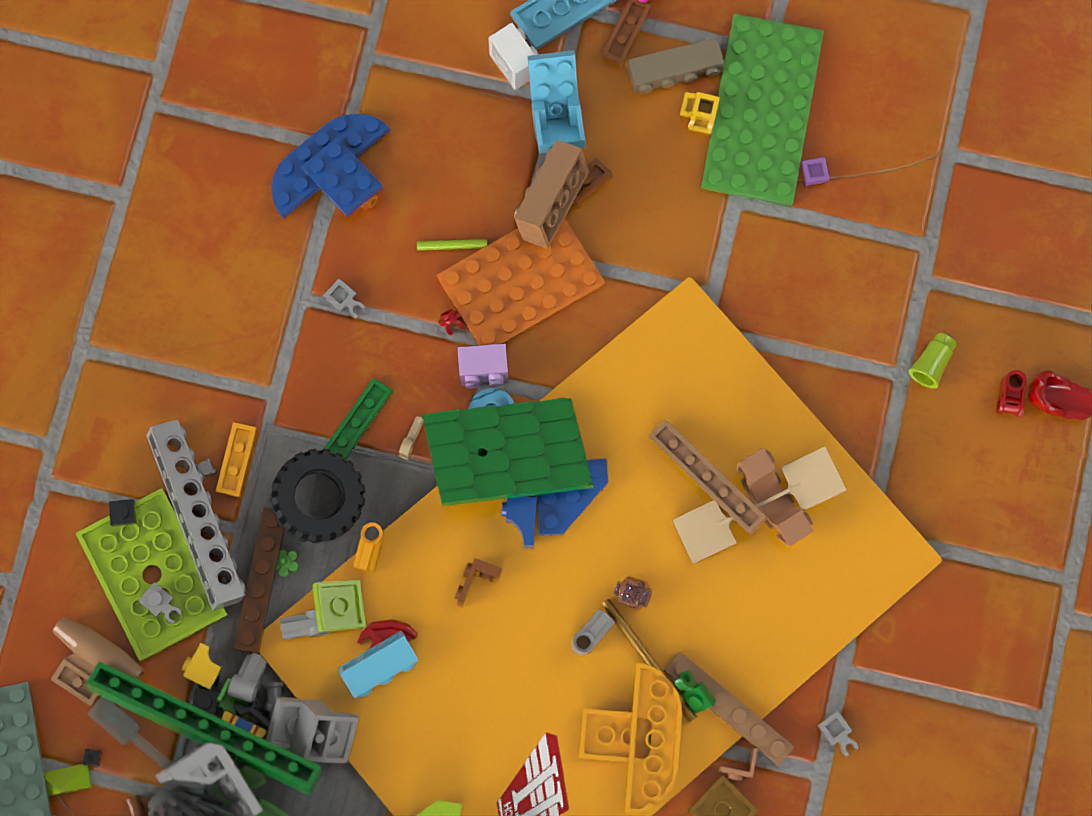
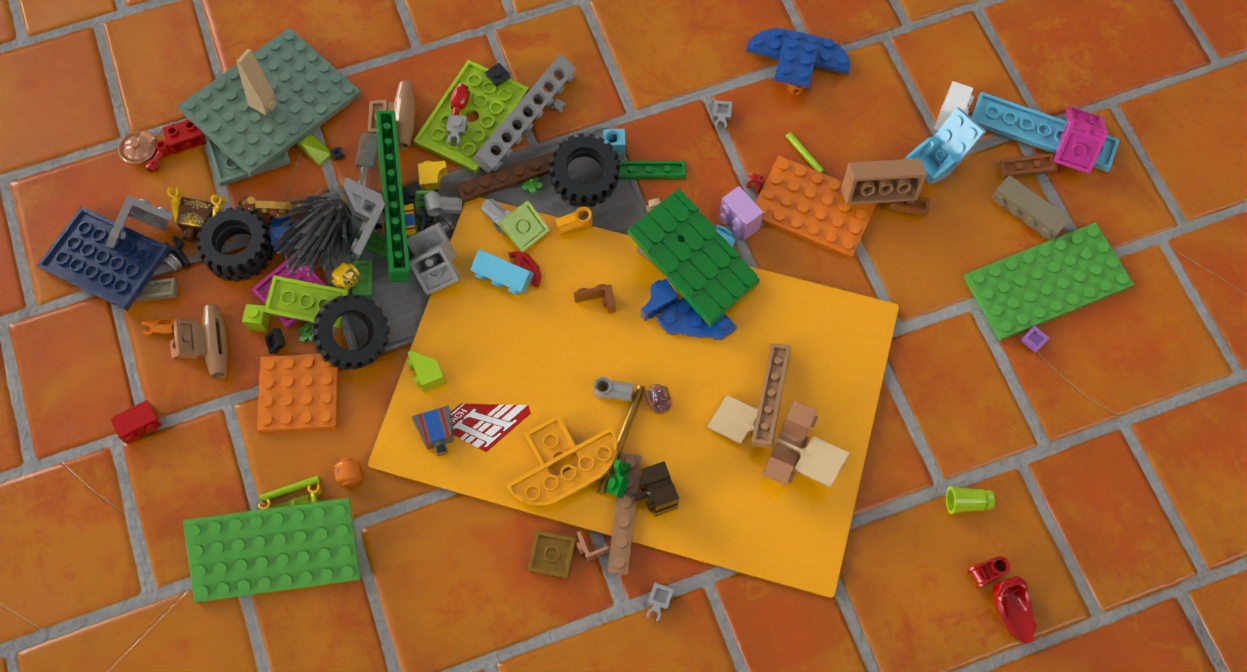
camera: 60 degrees right, 10 degrees down
light orange plate [216,422,257,498] -> none
yellow brick [680,92,720,135] -> none
none -> red plant [450,84,470,116]
none -> medium azure brick [602,129,625,154]
none -> dark brown brick [632,461,679,517]

